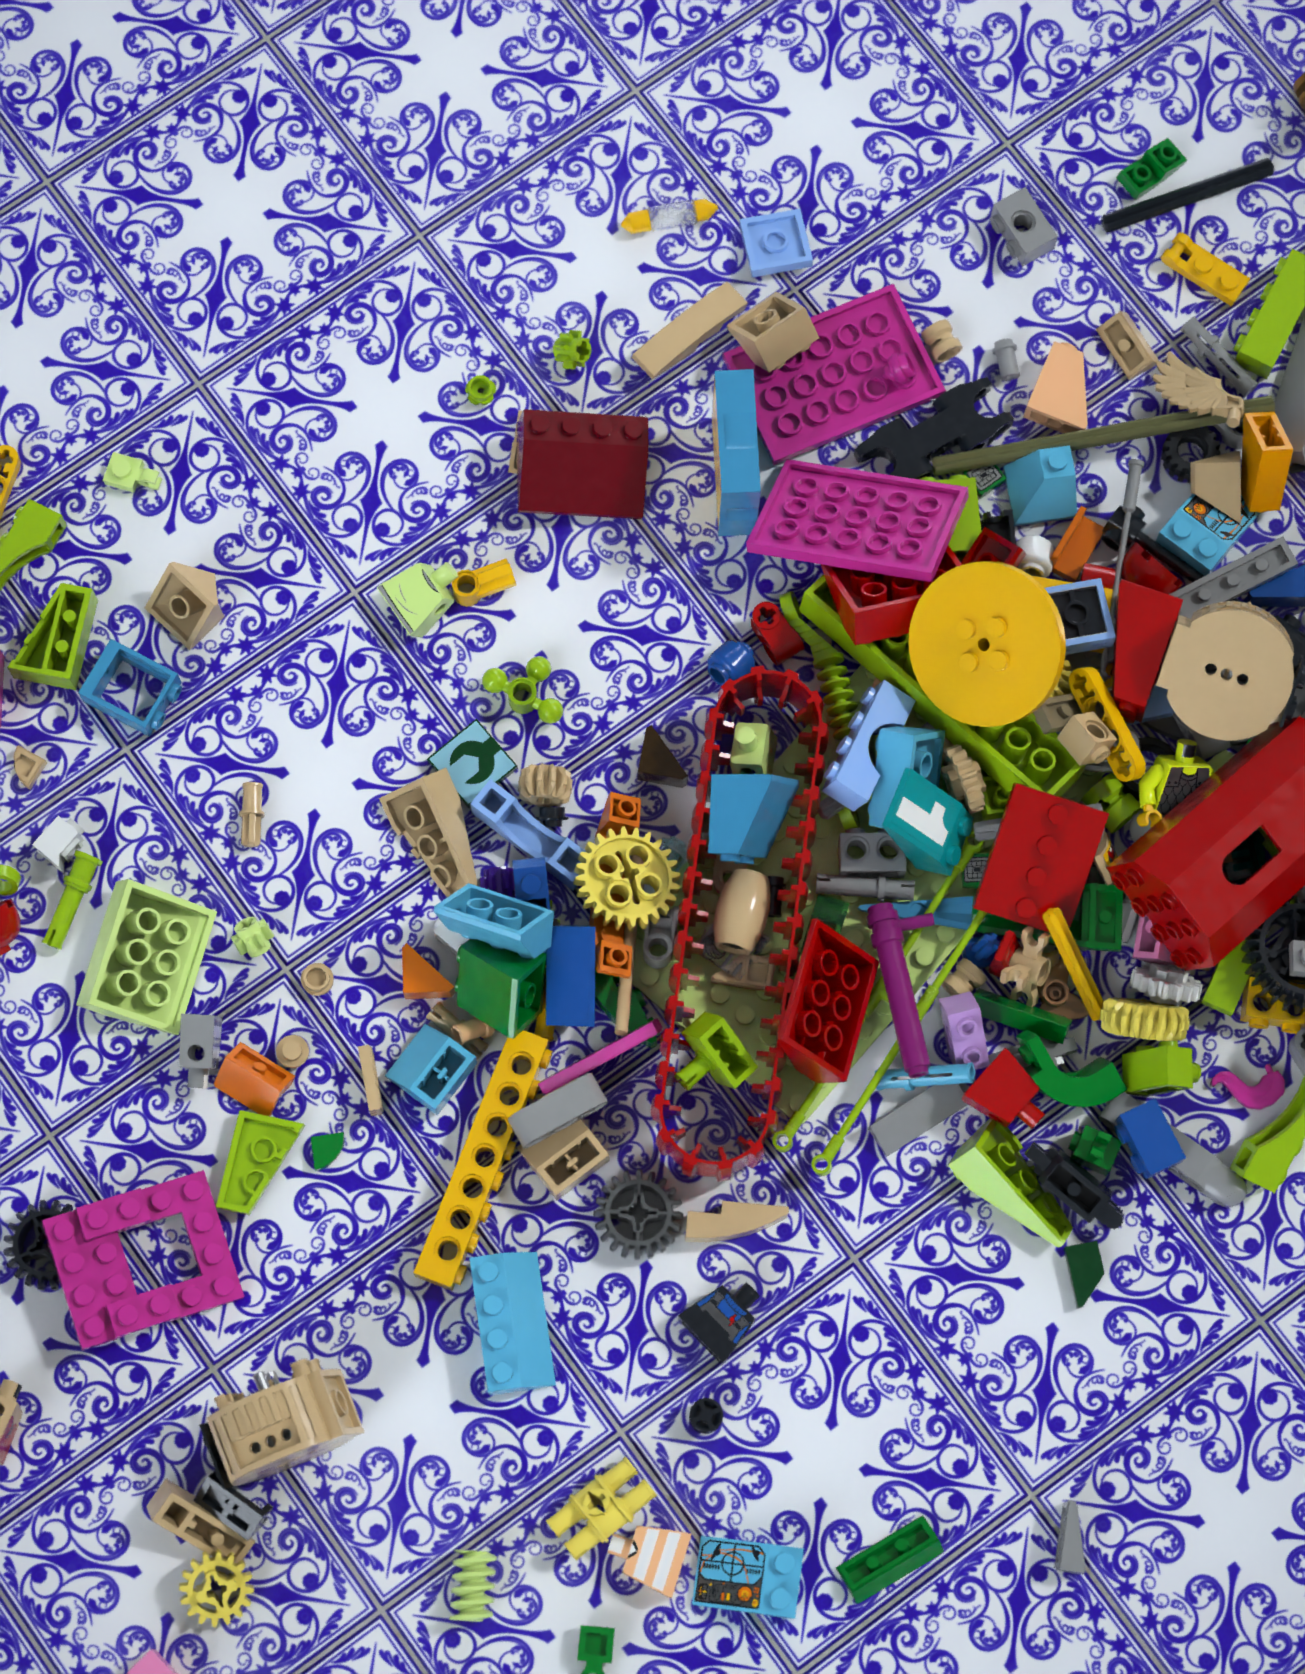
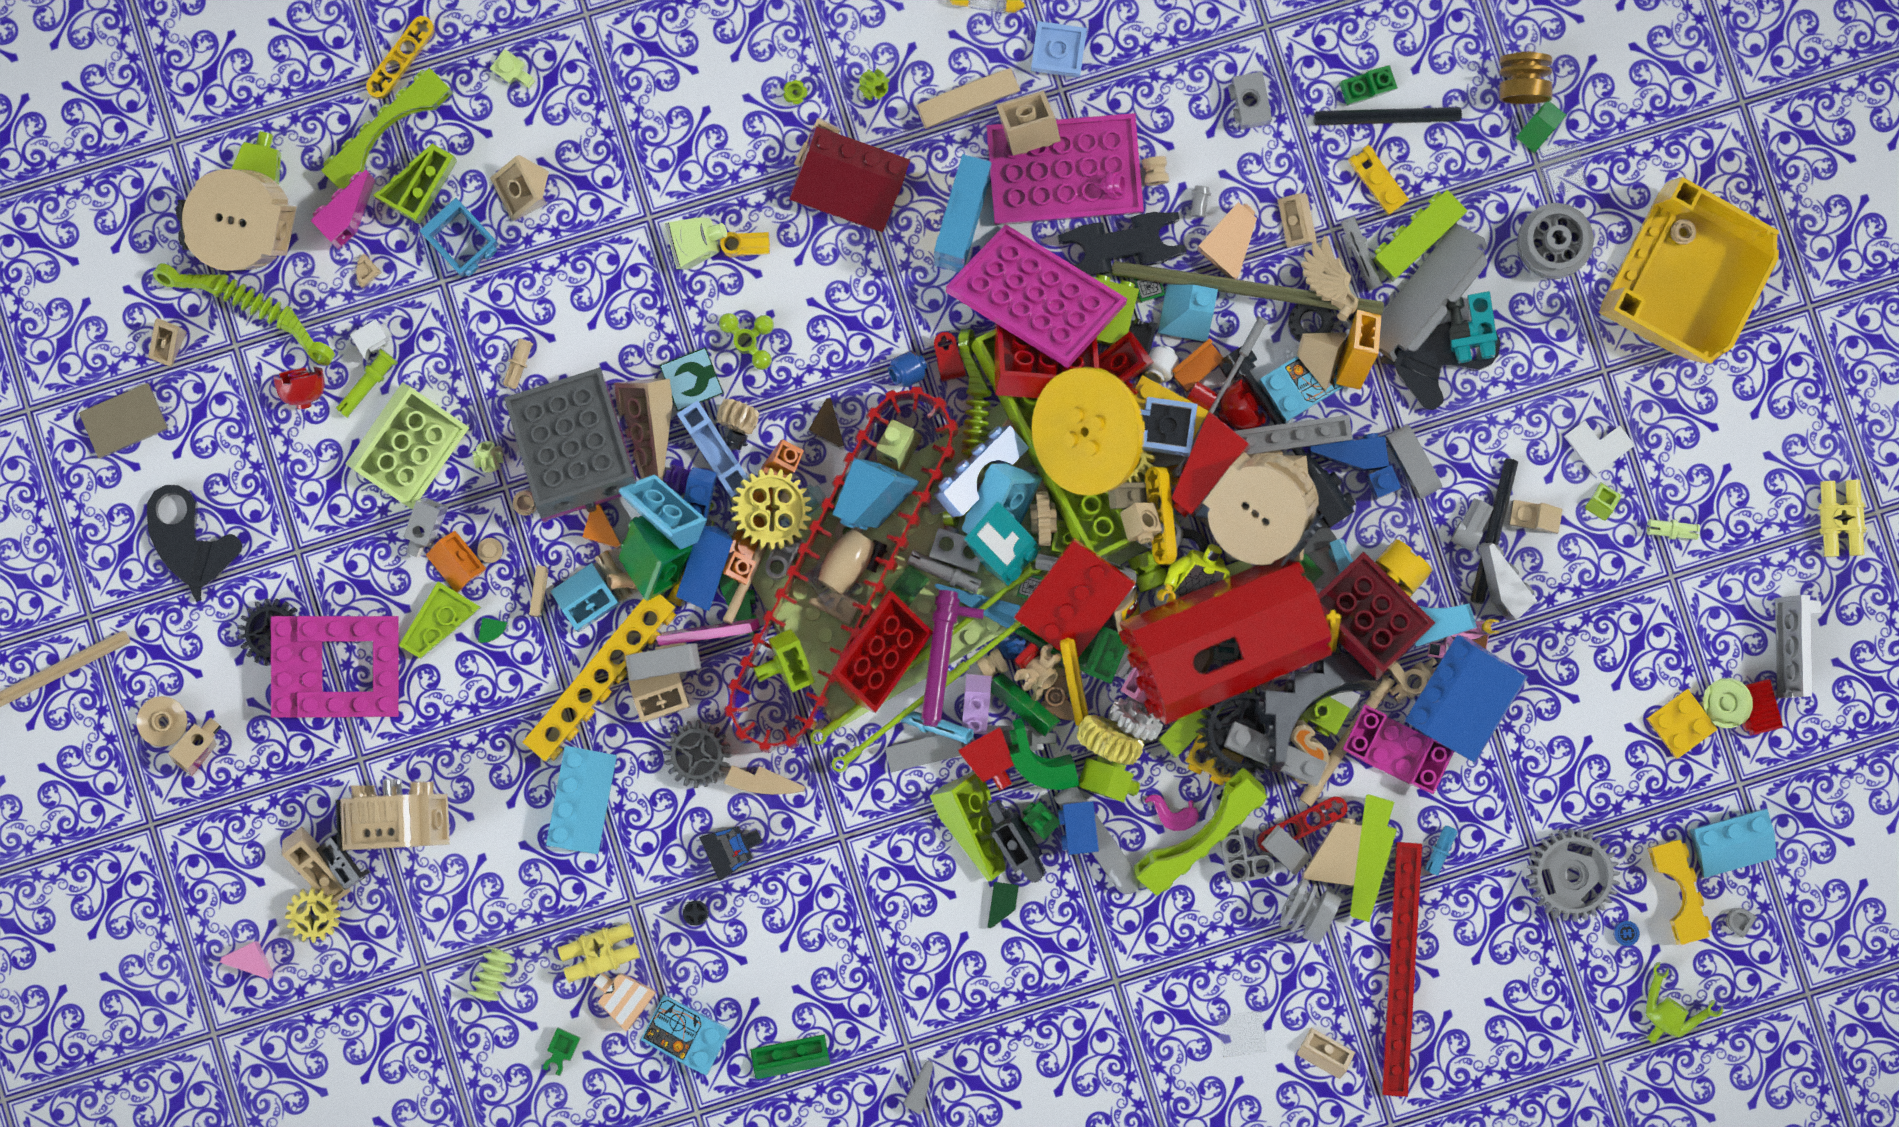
camera: 20 degrees right, 10 degrees up
none -> dark grey piece [504,367,637,523]

